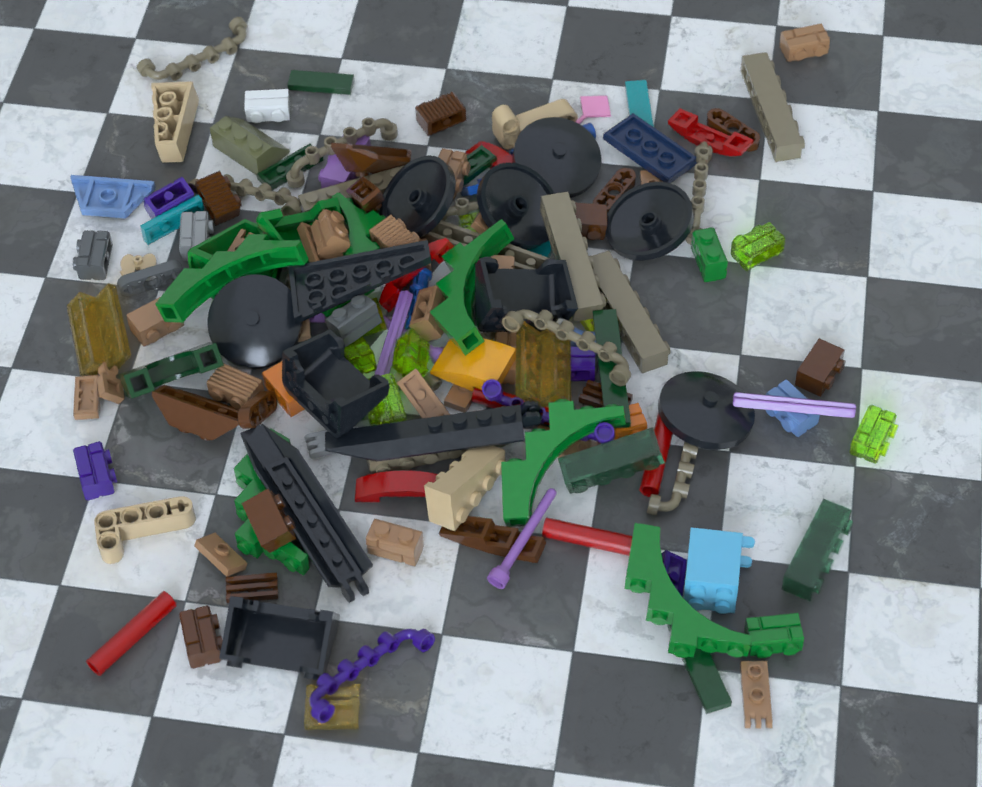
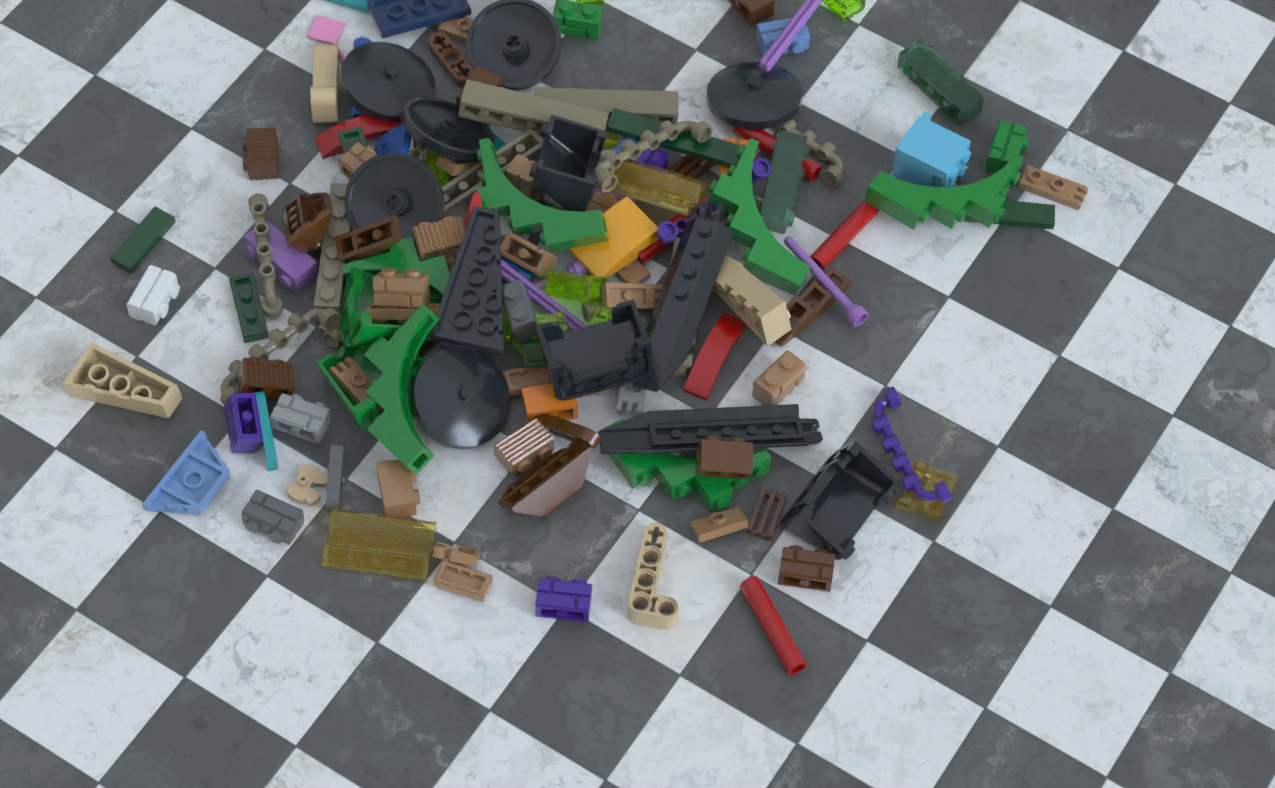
camera: 70 degrees left, 5 degrees up
dark green arch [118,342,224,399] -> none
dark tan bar [136,17,247,81] -> none
olive slope [210,116,290,175] -> none

